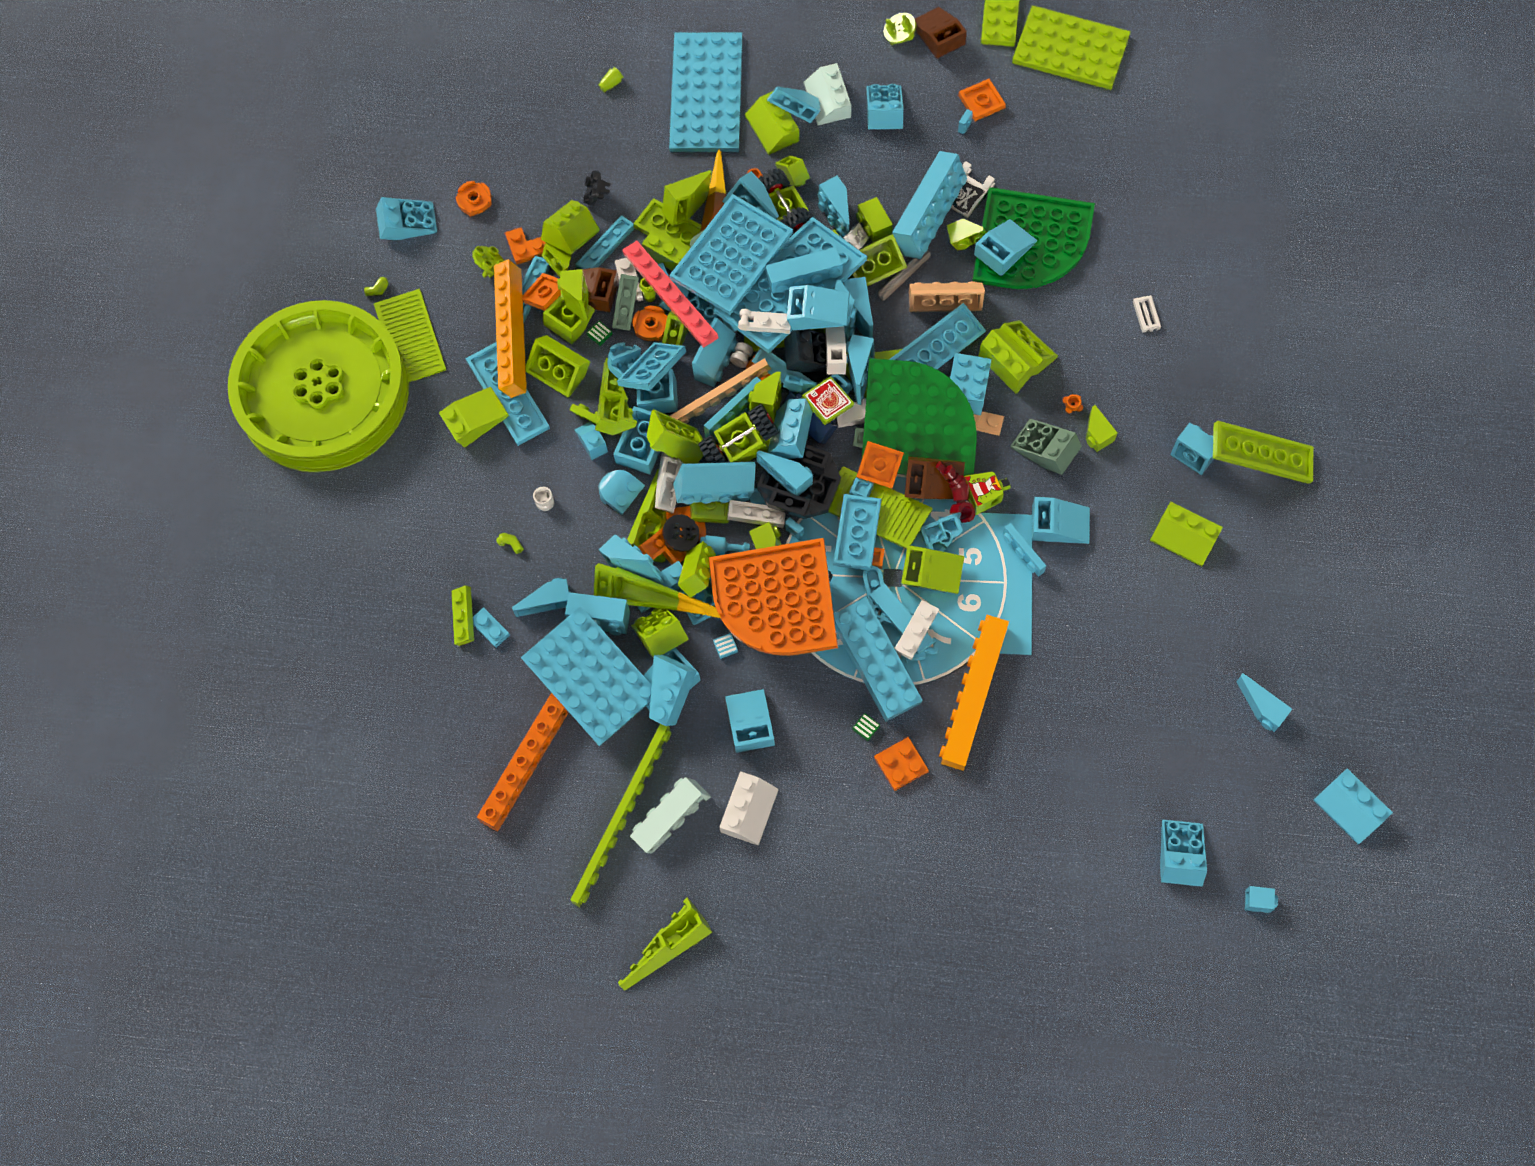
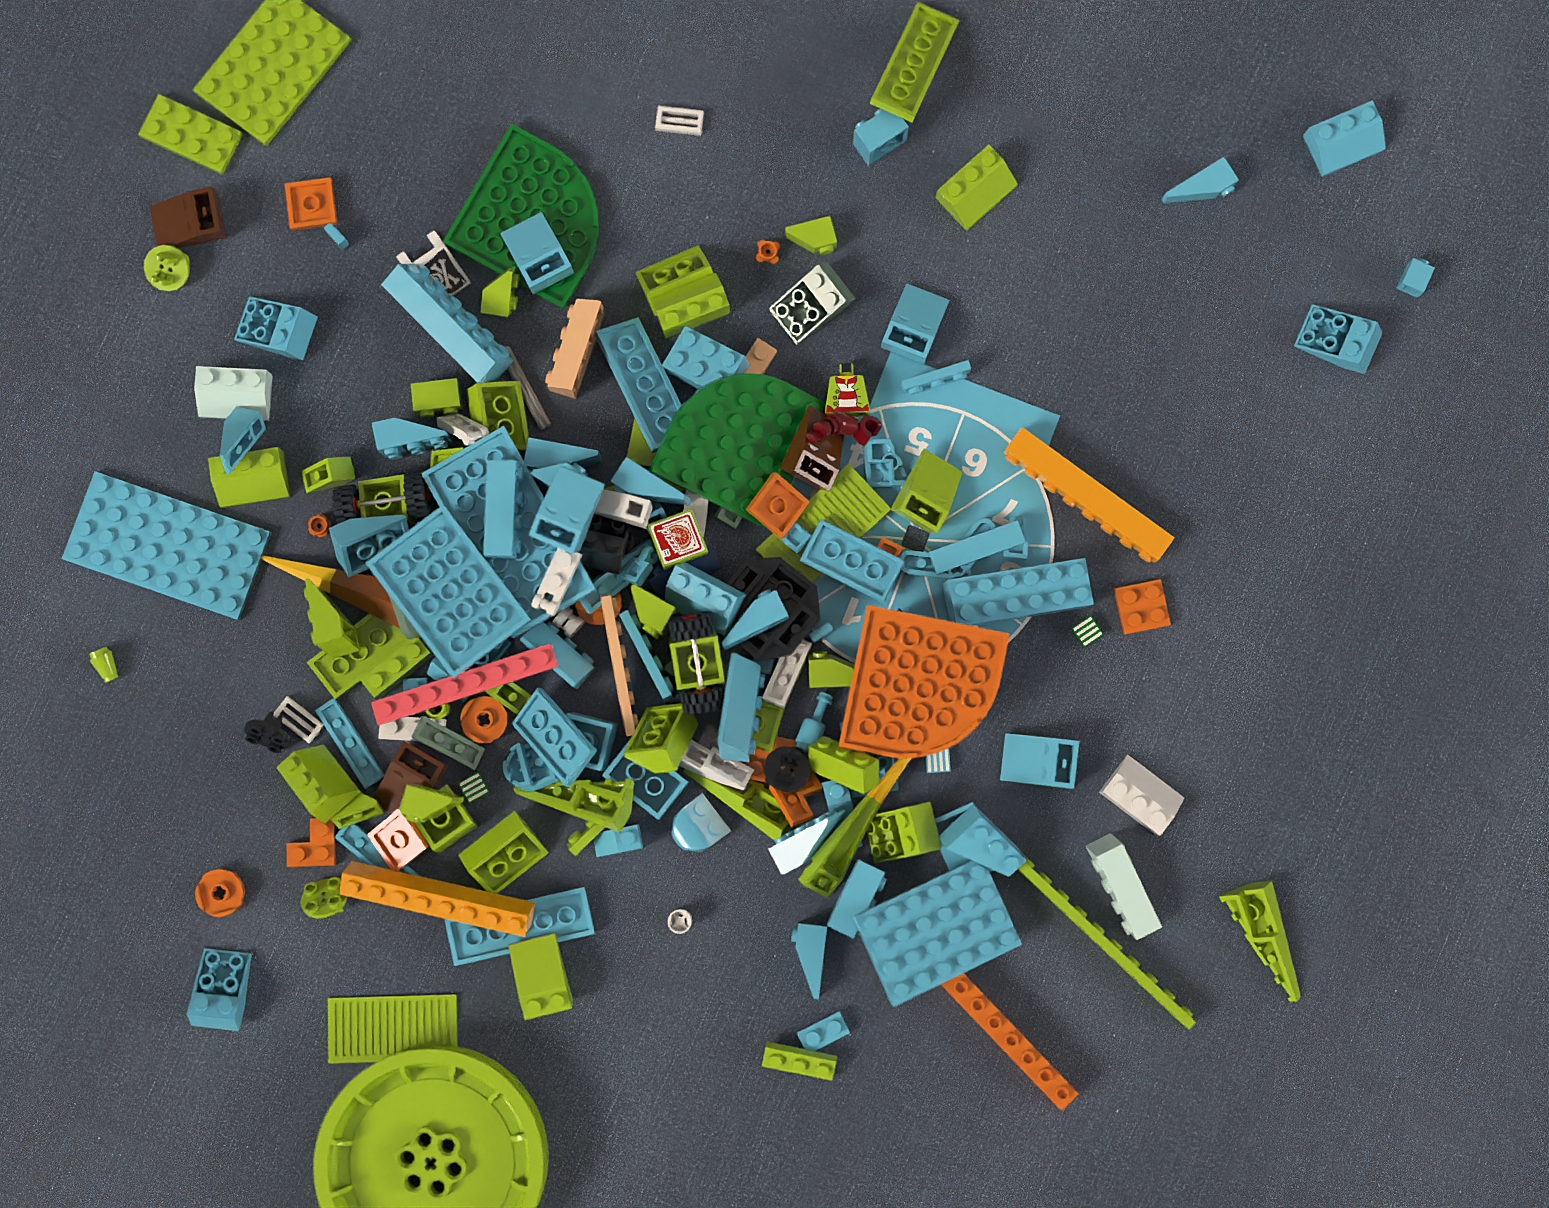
camera: 75 degrees left, 15 degrees up
lime arm [364,277,389,296] -> none
lime arm [496,533,524,554] -> none
white plate [895,600,939,660] -> none
none -> white tile [273,696,324,744]

